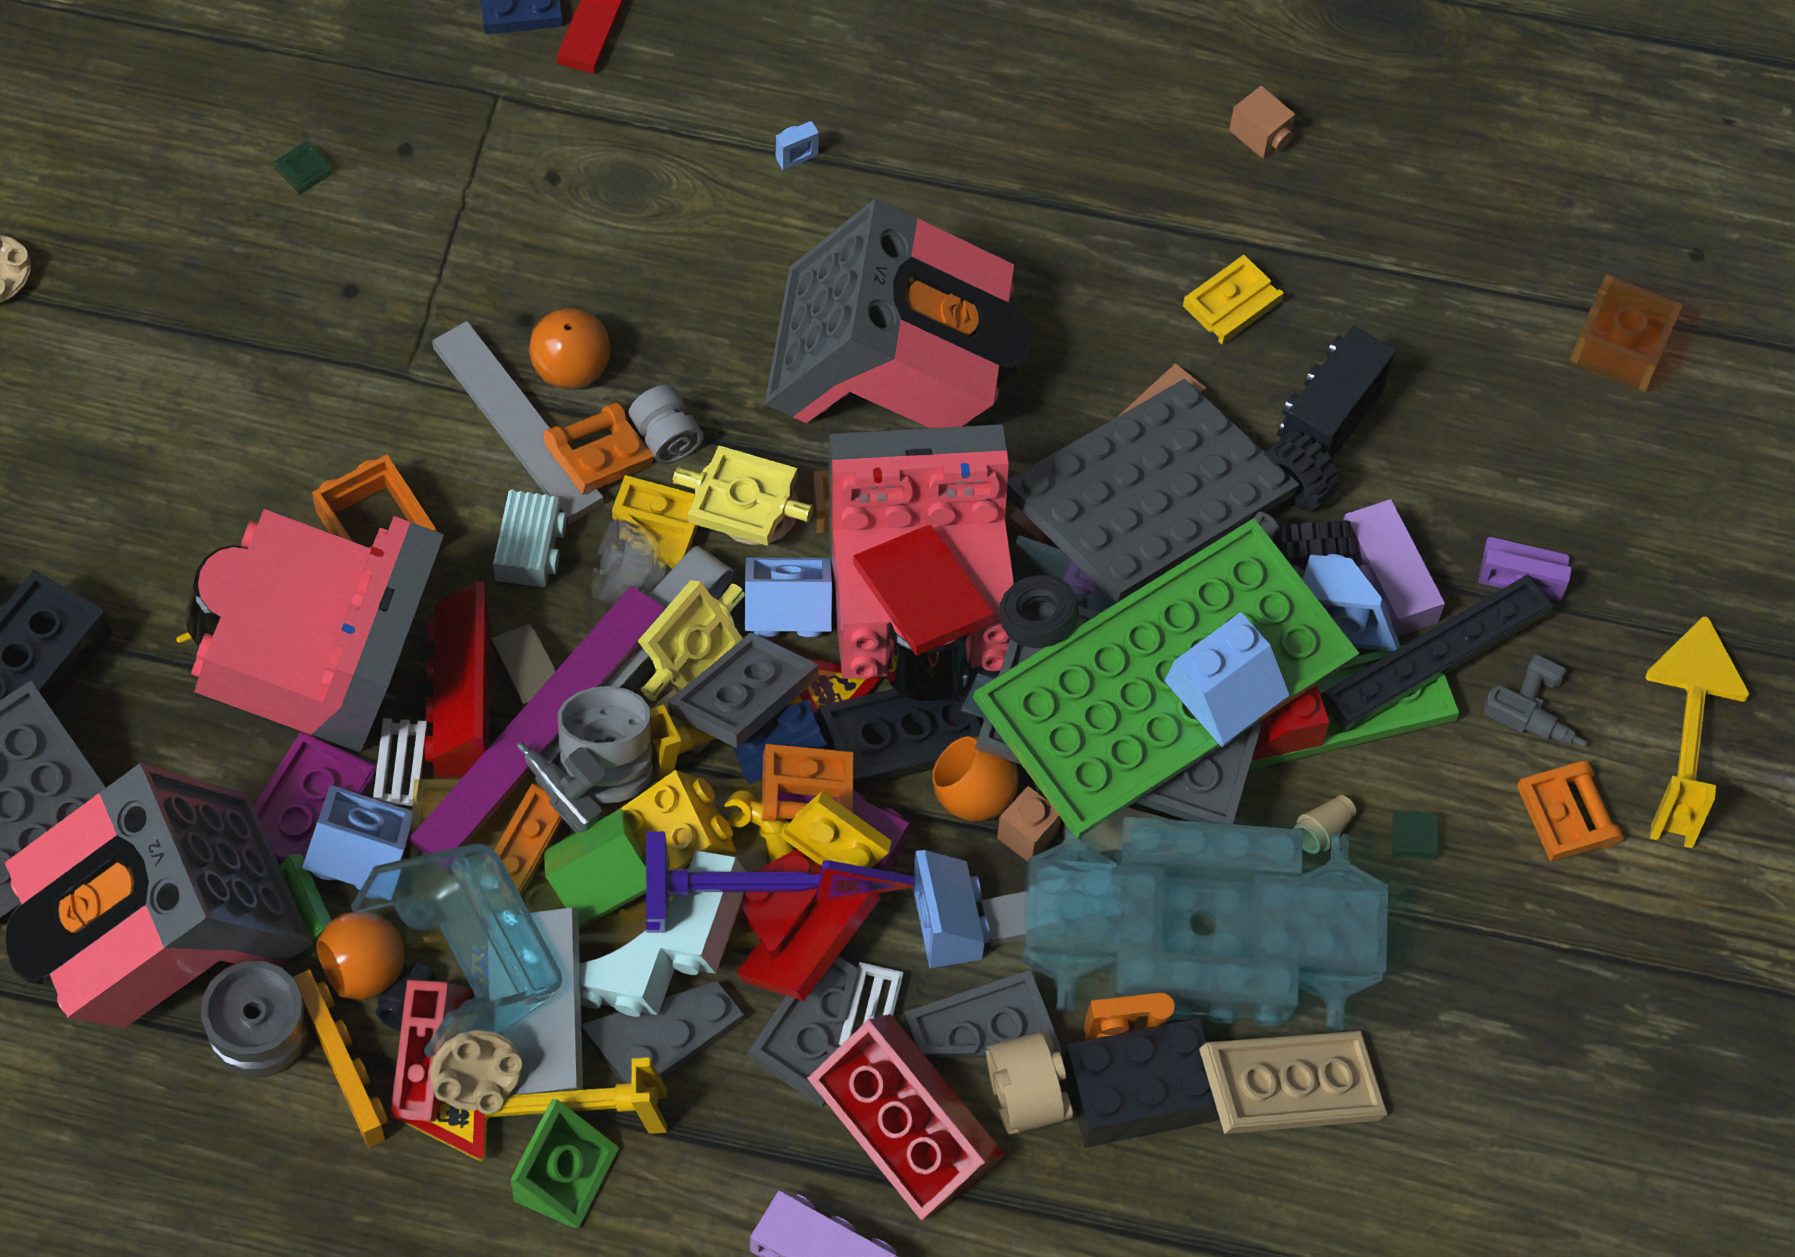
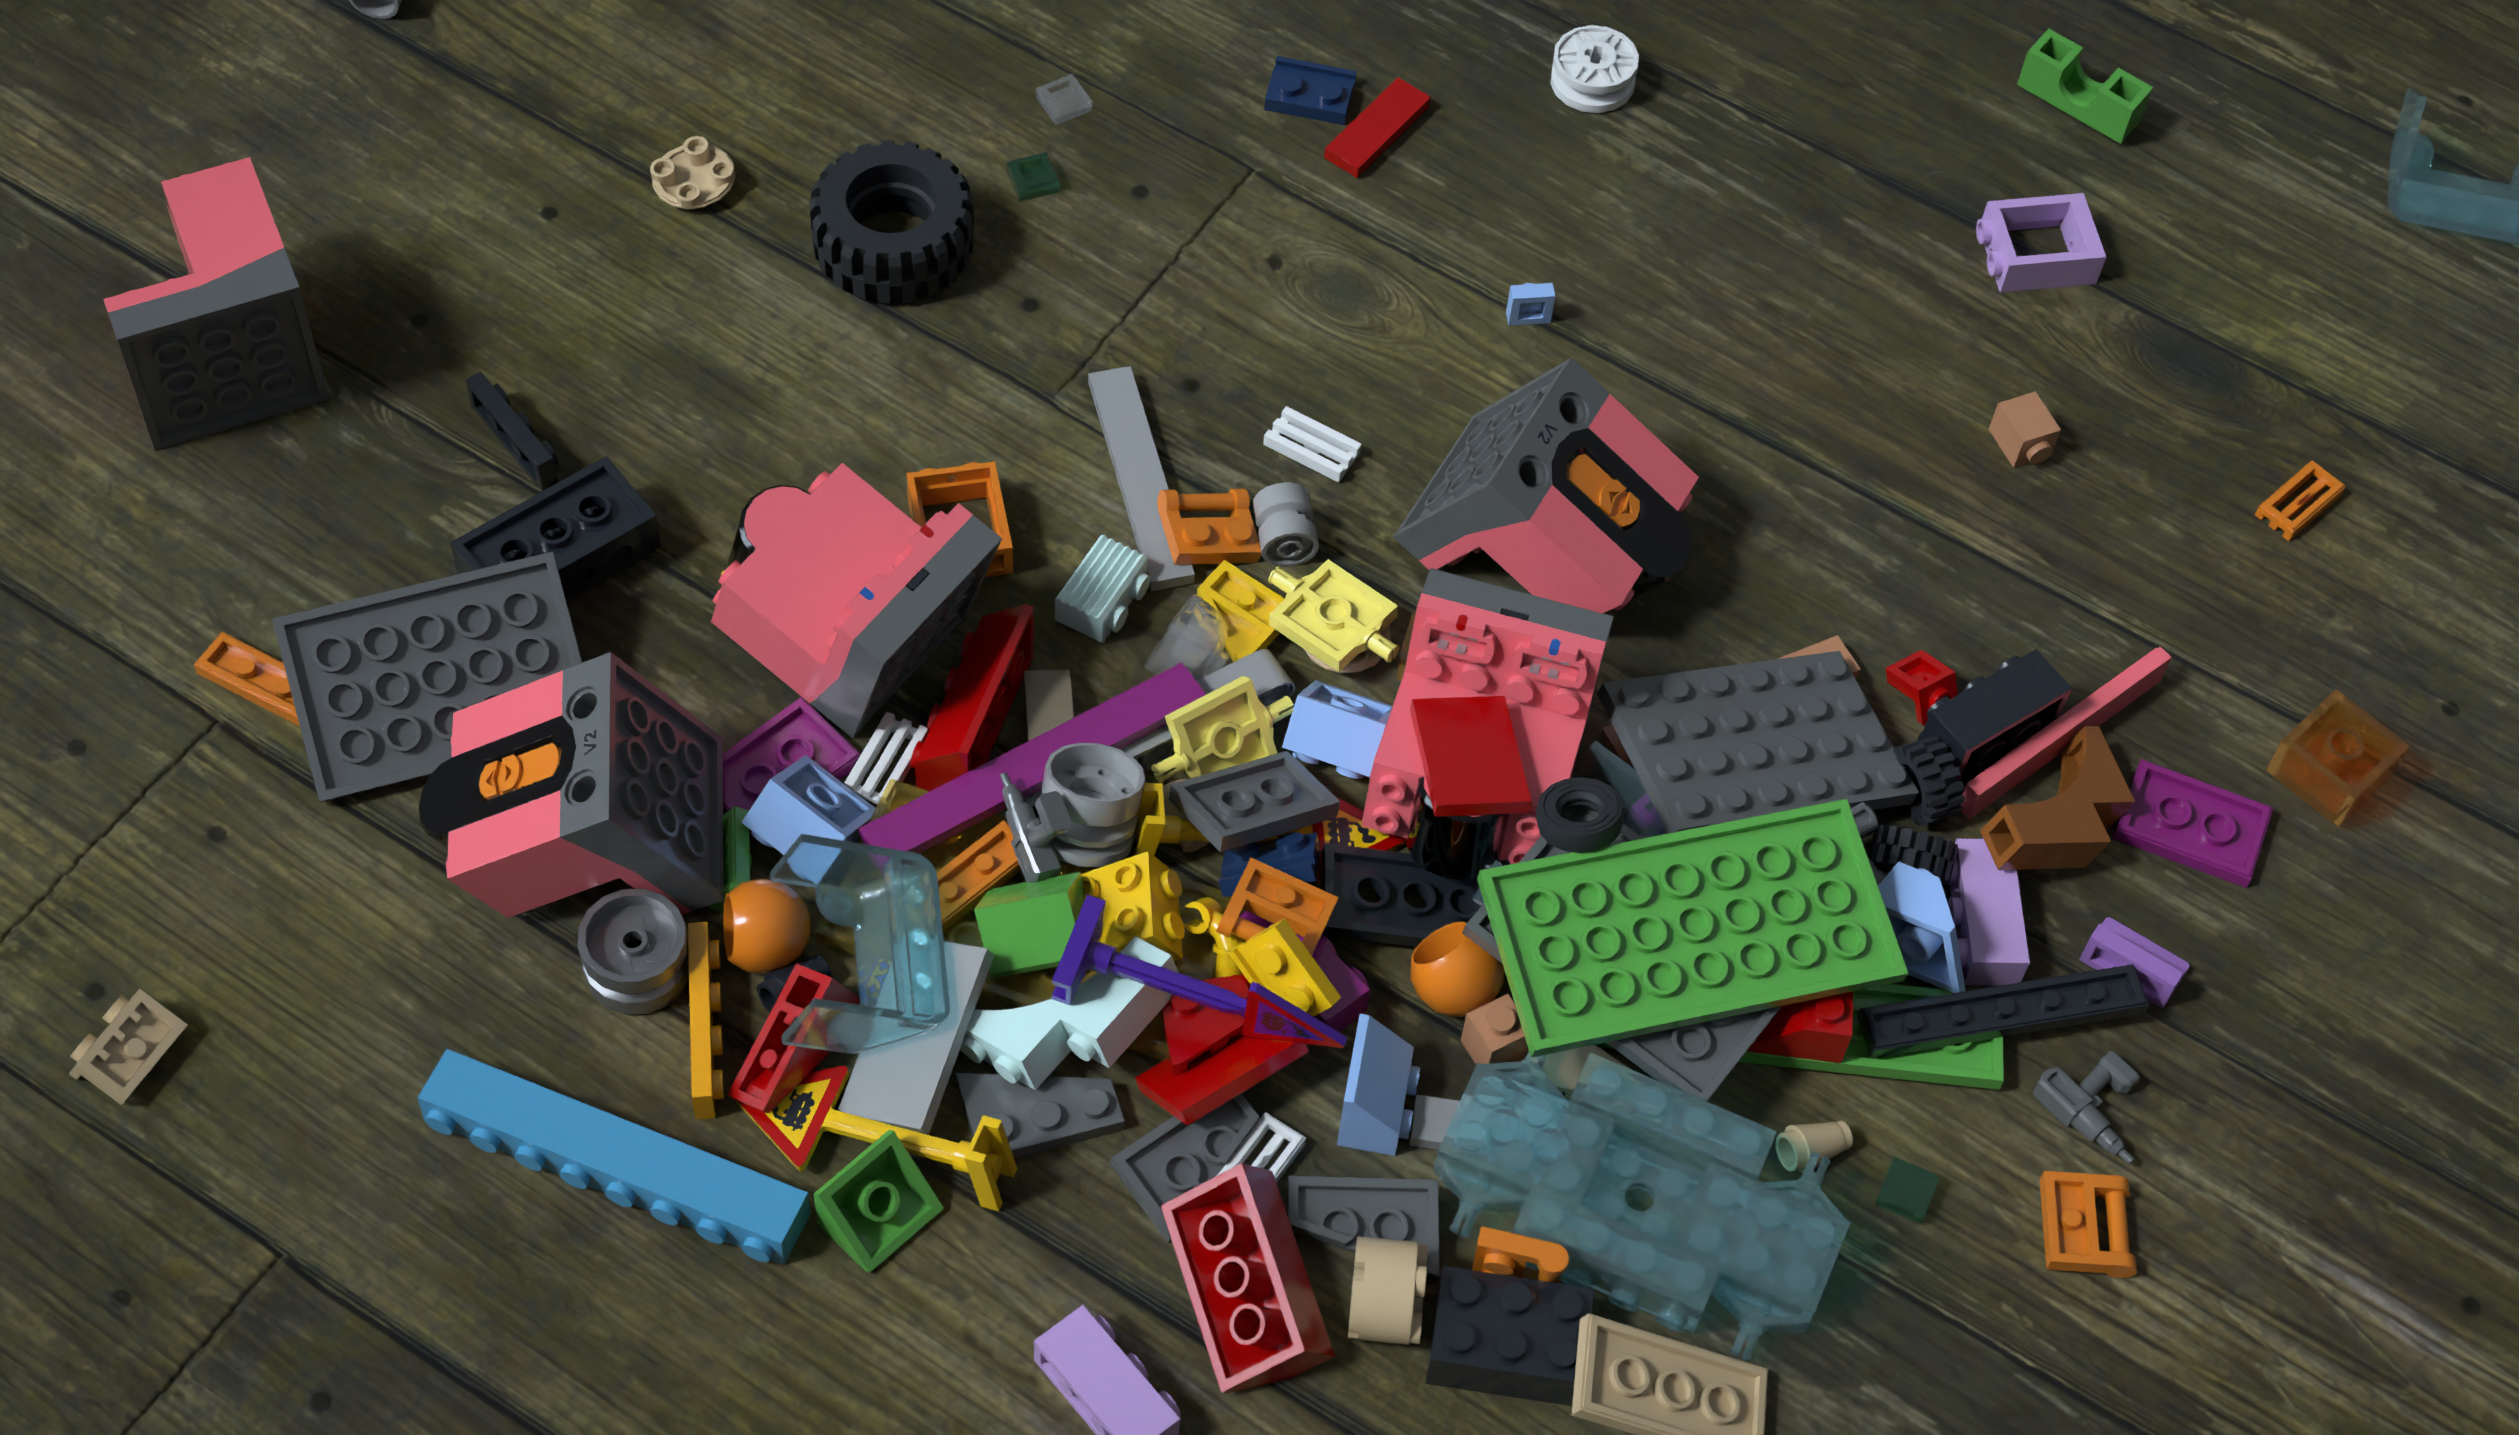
camera: 20 degrees right, 5 degrees down
tan dish [430,1030,522,1114] -> none
orange helmet [529,308,611,389] -> none
light blue slope [1165,612,1289,747] -> none
yellow plate [1183,255,1284,345] -> none
yellow piece [1645,617,1749,848] -> none
none -> dark azure brick [417,1049,811,1265]
none -> black tyre [809,140,974,304]
none -> clear tile [1036,74,1092,125]
none -> white tile [1263,406,1362,482]
none -> red bracket [1885,650,1958,726]
none -> coral tile [1961,646,2172,819]
none -> dark orange arch [1980,726,2135,870]
none -> magenta tile [2113,759,2274,888]
none -> orange tile [2255,460,2346,542]

